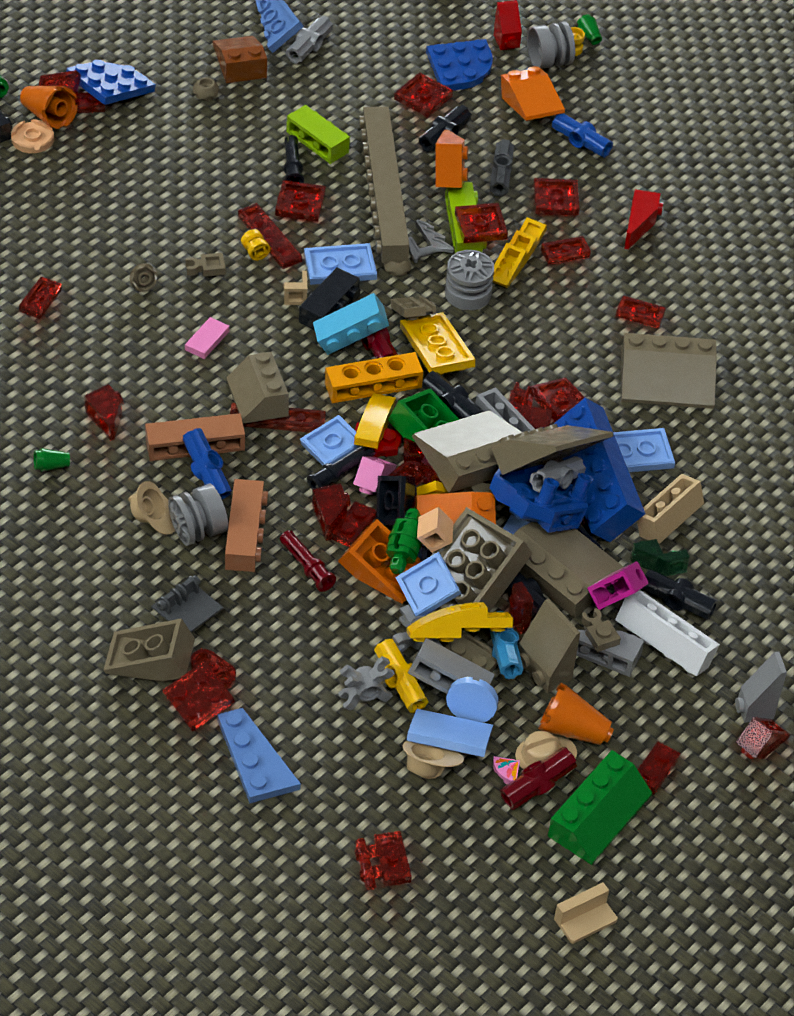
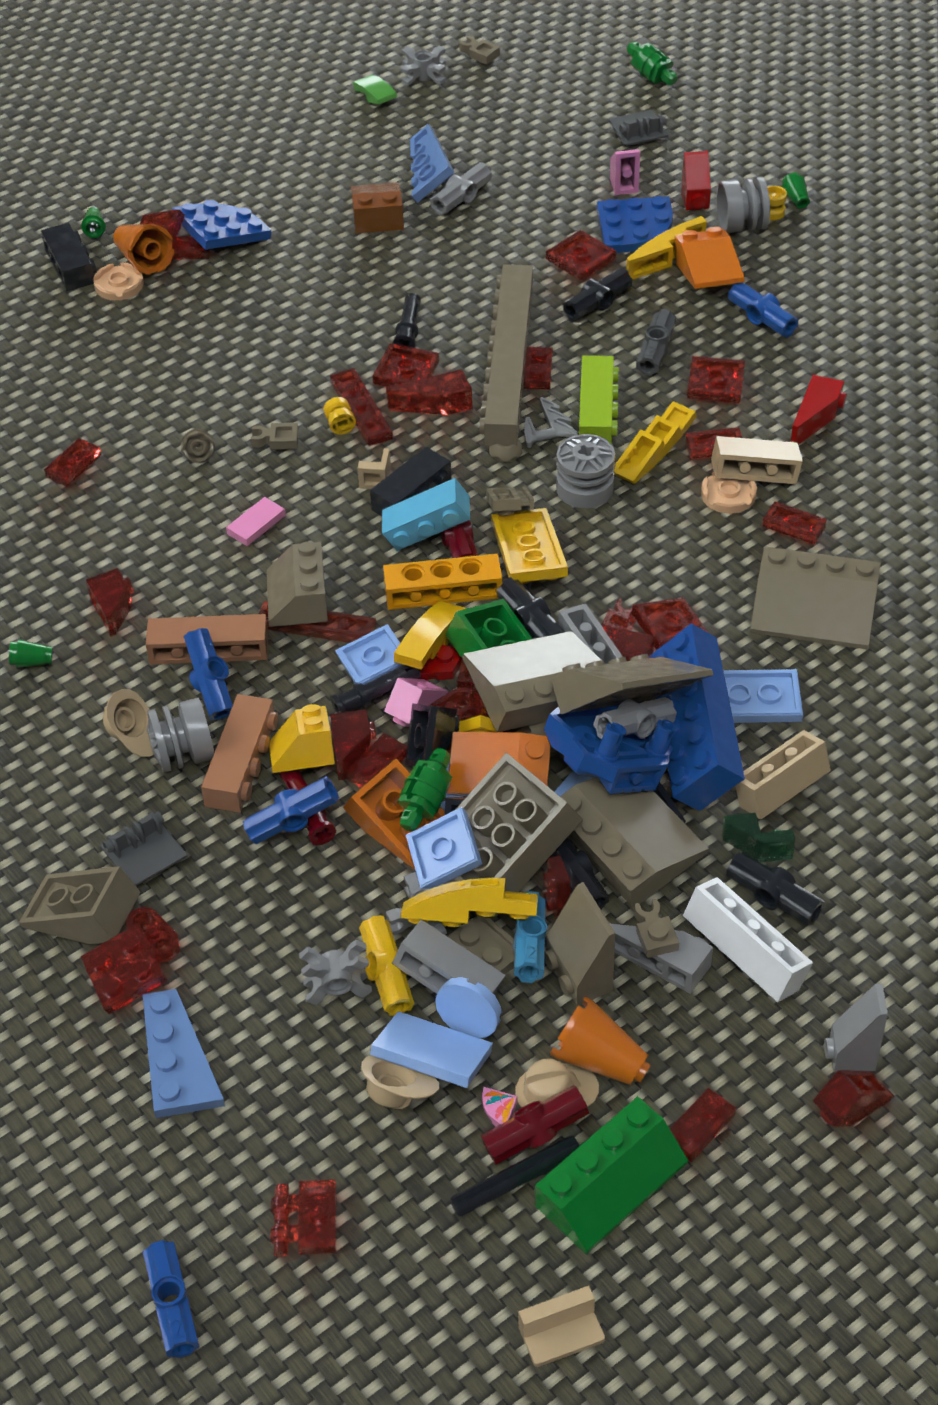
camera: 15 degrees right, 0 degrees up
dark tan plate [193,77,219,101] -> none
lime brick [286,105,350,164] -> none
light blue tile [304,243,377,285] -> none
light nougat brick [417,507,454,553] -> none
orange slope [436,130,468,188] -> none
clear red plate [455,203,508,243] -> none
dark pink torso [587,561,648,610] -> none
none -> blue piece [143,1240,199,1359]
none -> blue piece [243,776,339,844]
none -> yellow slope [269,704,335,773]
none -> clear red slope [386,369,473,415]
none -> black axle [451,1136,580,1216]
none -> clear red plate [524,346,553,390]
none -> bright pink slope [610,149,640,195]
none -> yellow slope [626,216,707,280]
none -> light nougat tile [701,472,757,514]
none -> tan brick [711,436,802,484]

